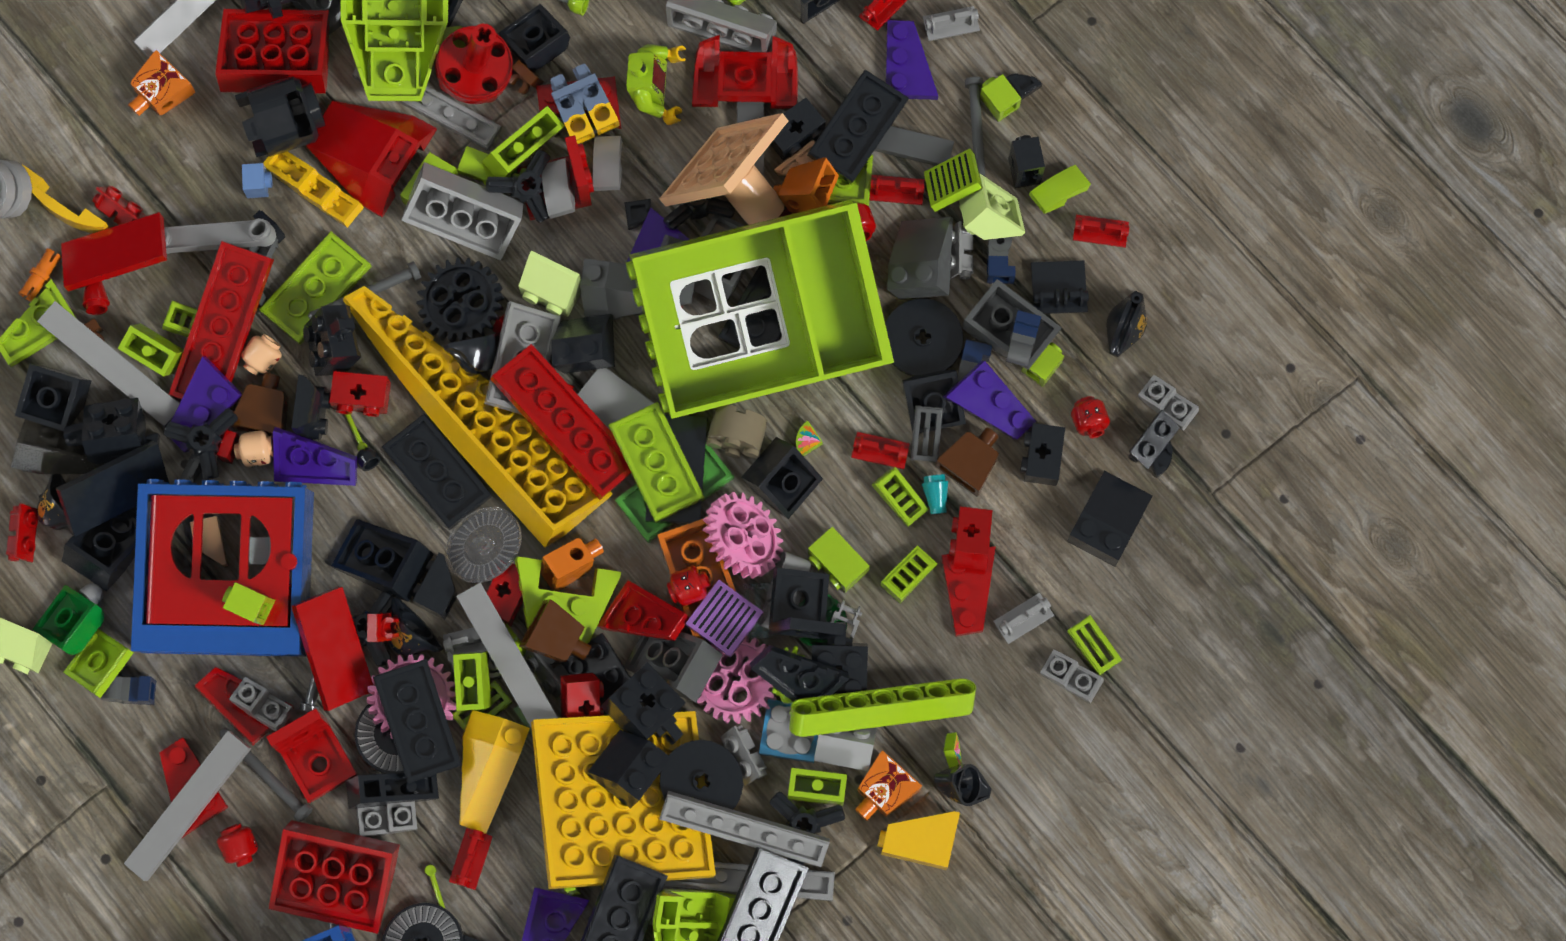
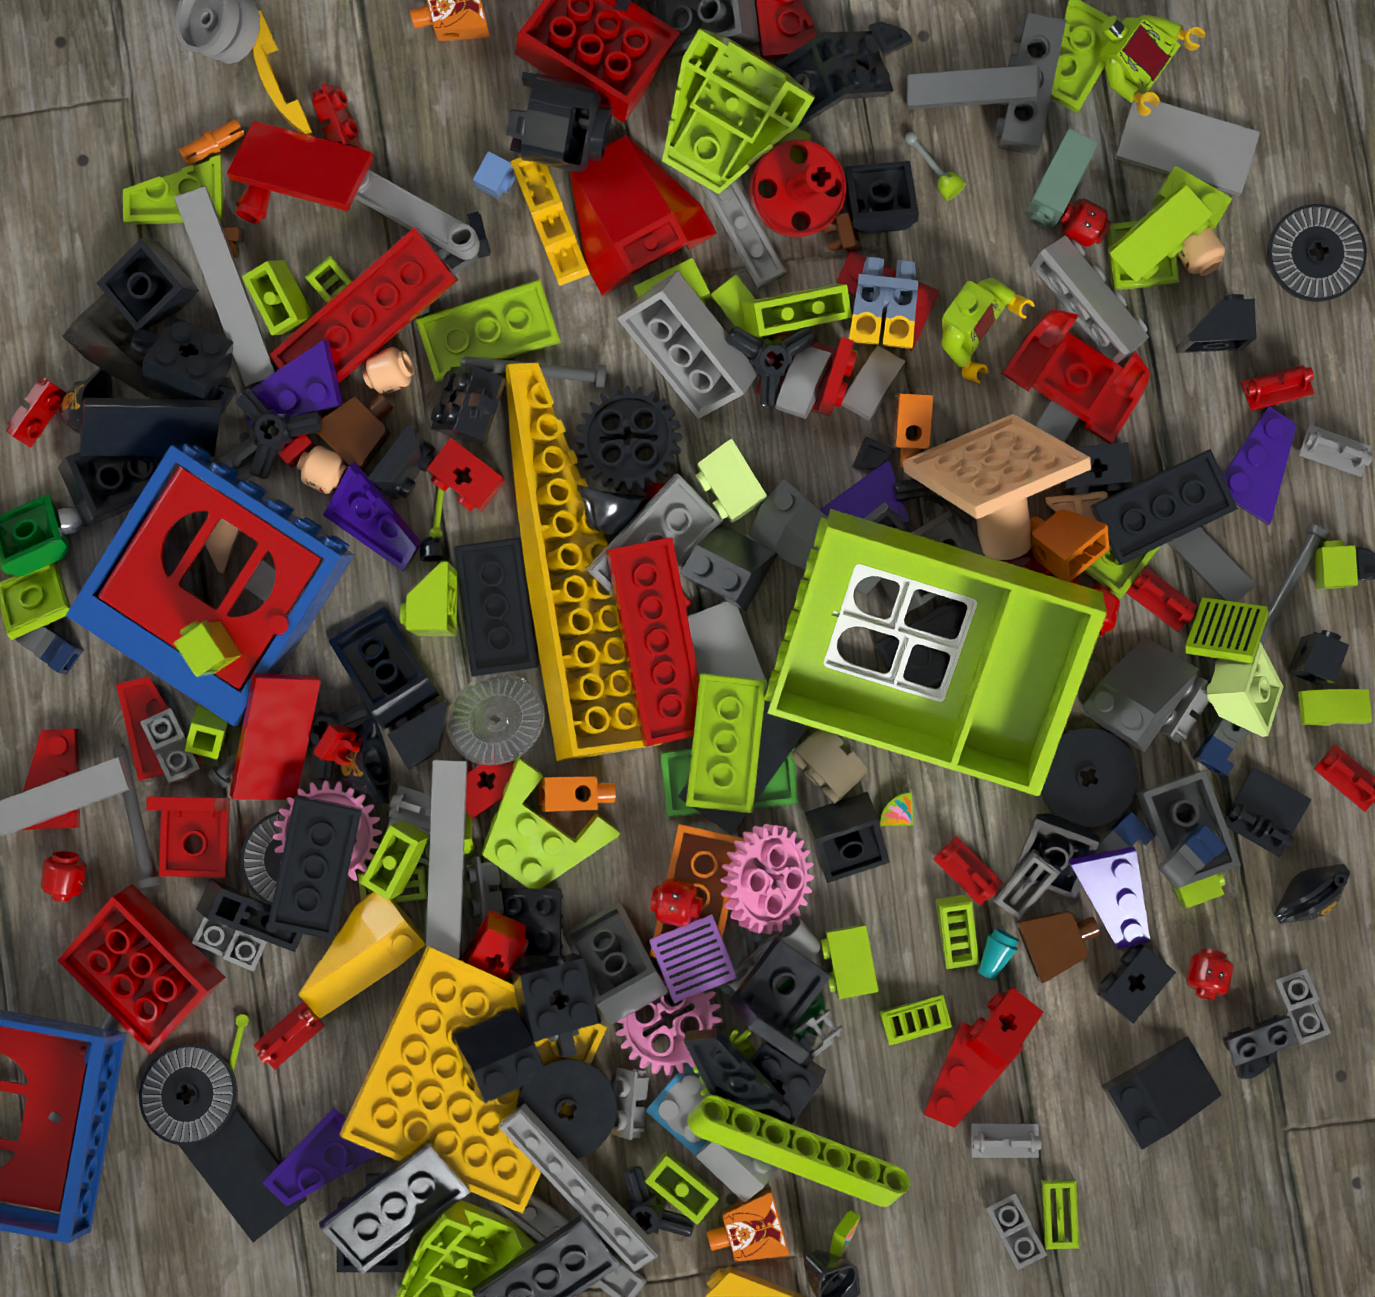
camera: 35 degrees right, 10 degrees up
reddish brown torso [519,599,591,662] -> none
red wing [597,580,690,641] -> none
none -> lime brick [185,704,228,759]
none -> lime slope [400,562,458,637]
none -> orange torso [893,393,933,467]

